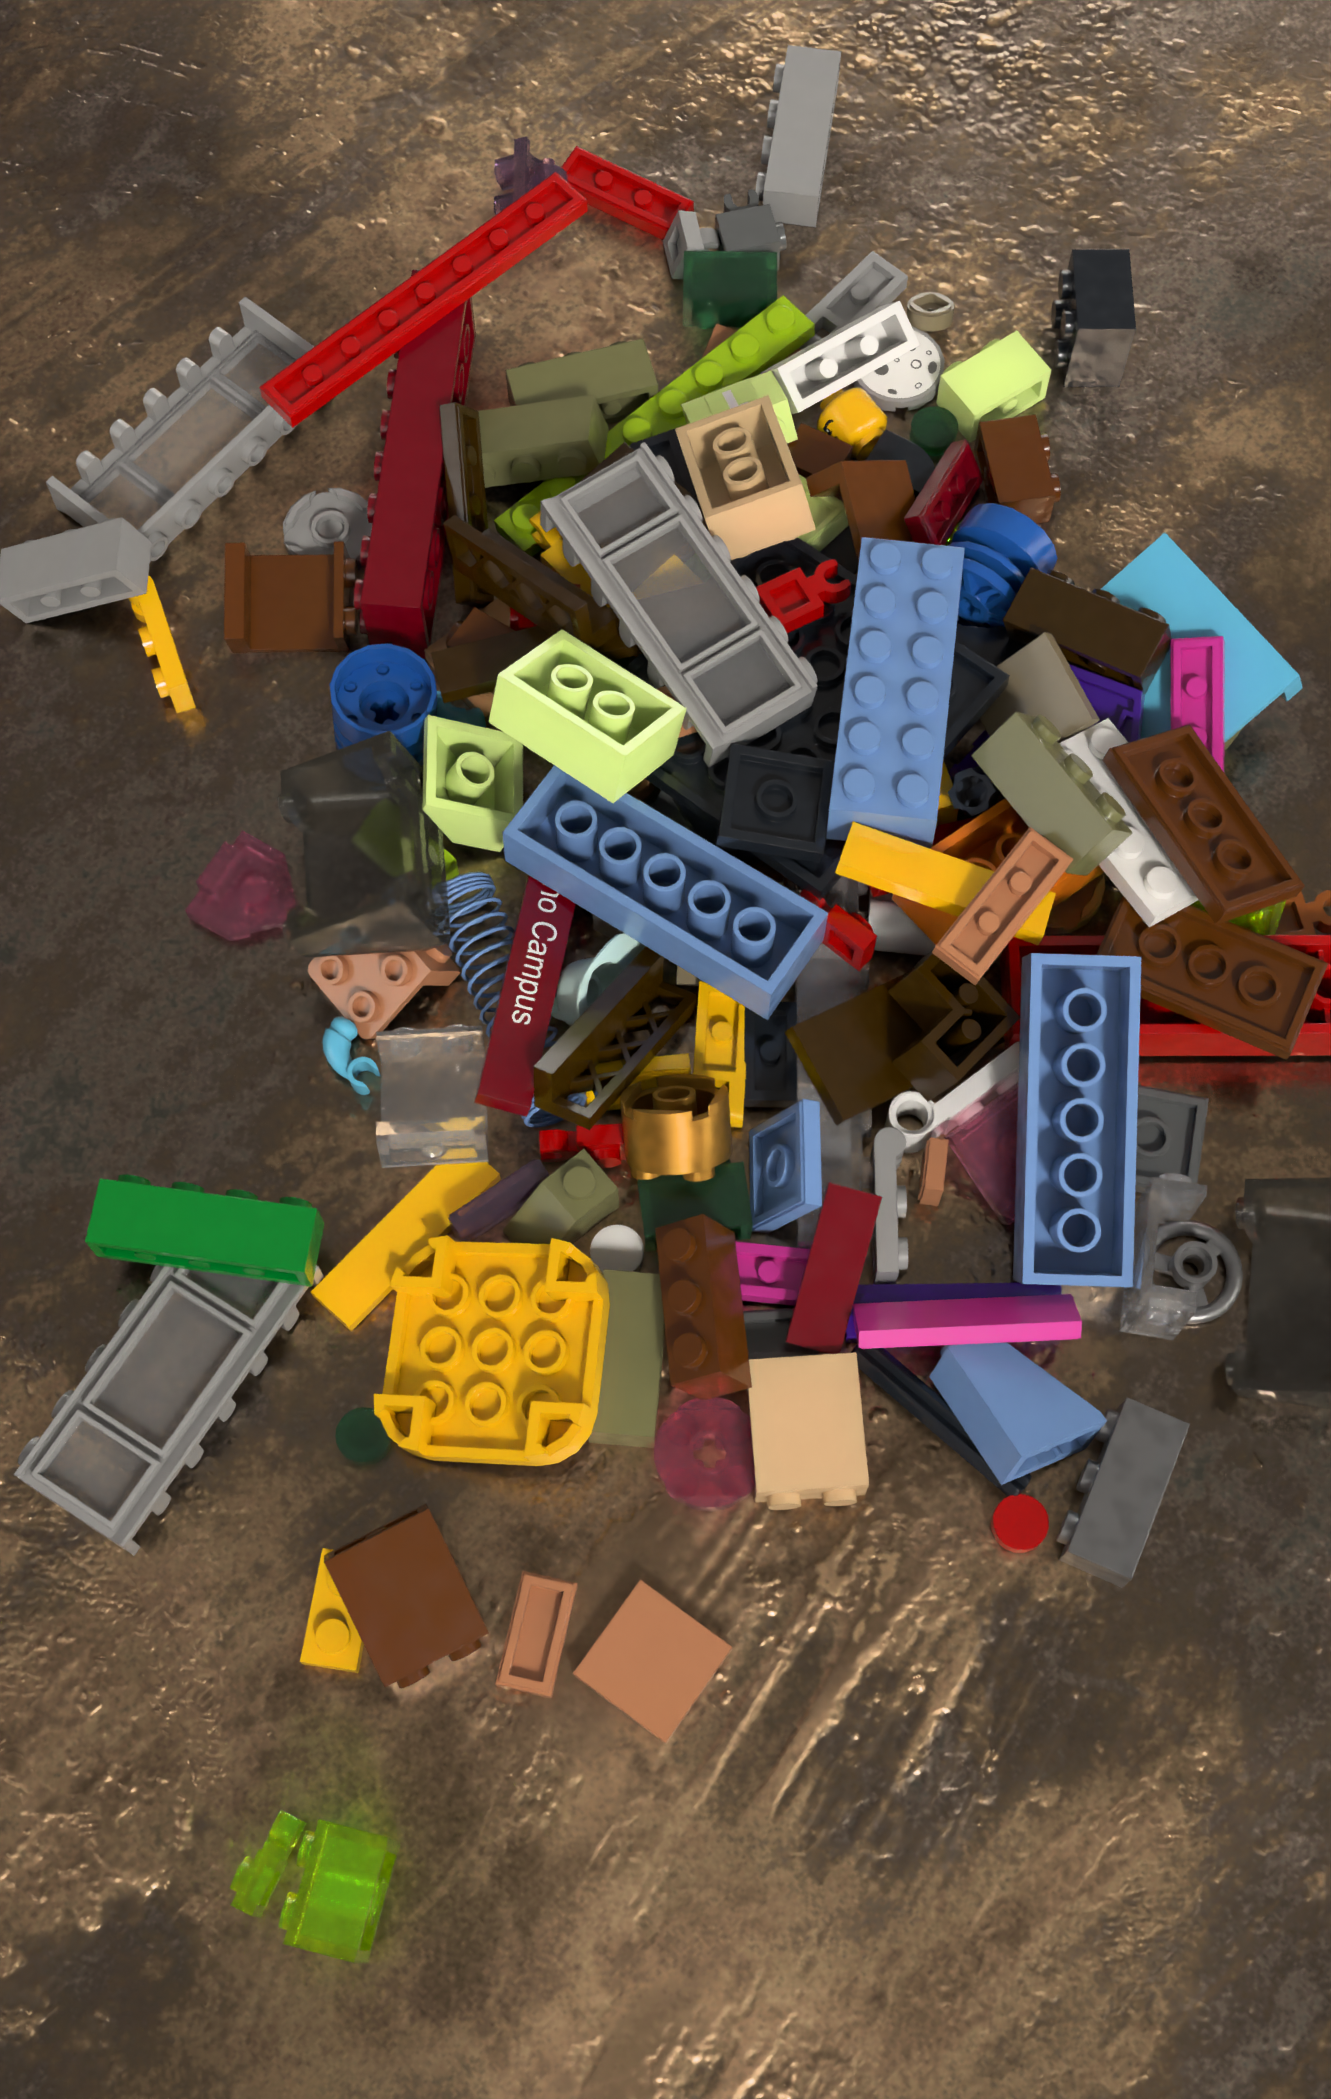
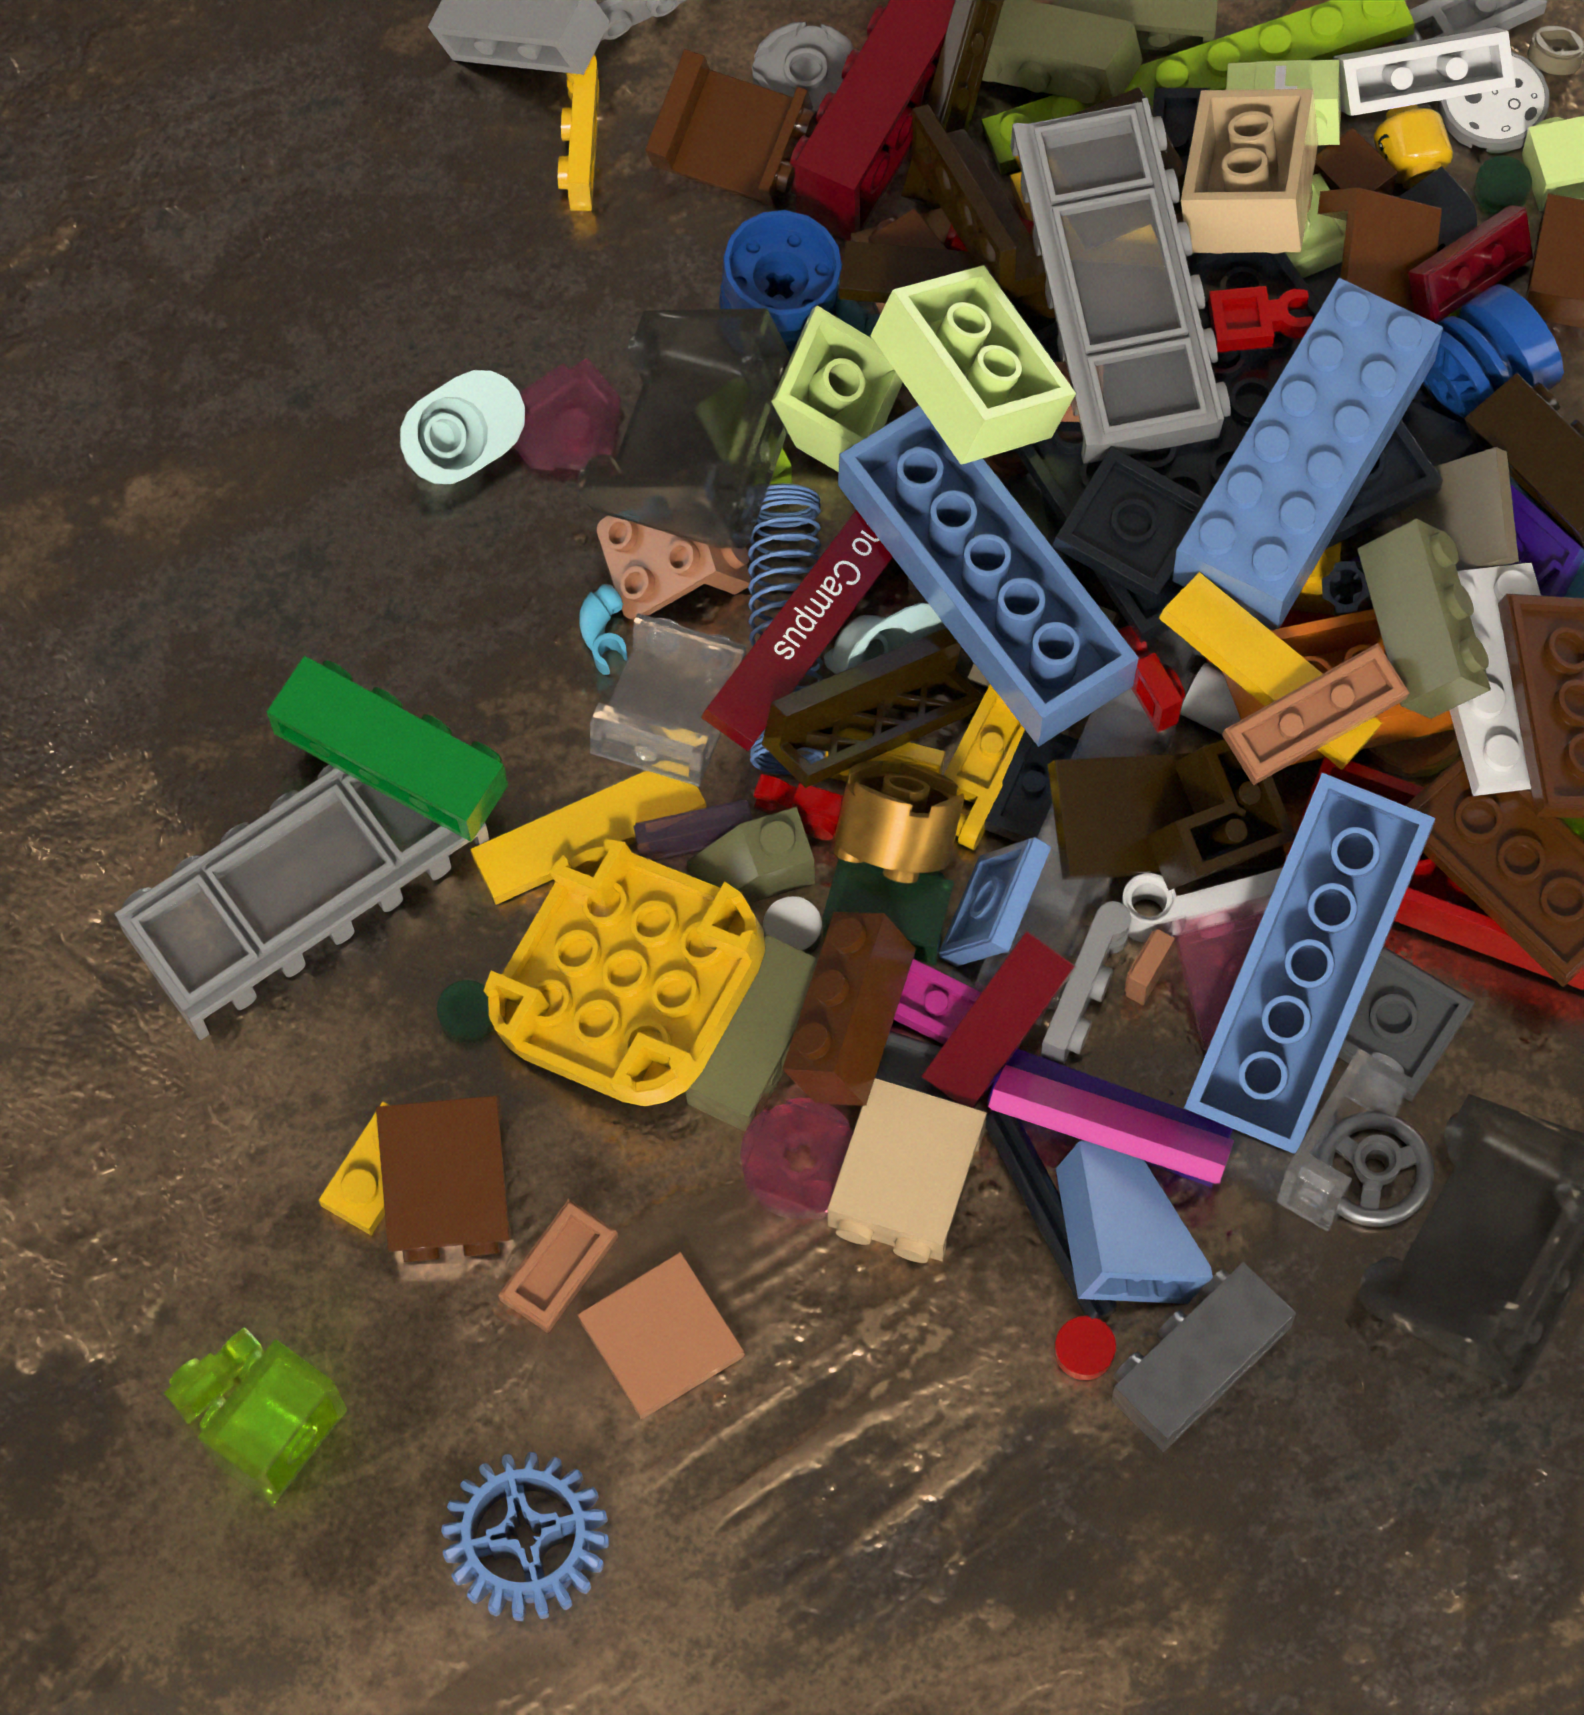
camera: 25 degrees right, 0 degrees up
none -> light aqua piece [400,370,525,484]
none -> medium blue gear [441,1452,609,1621]

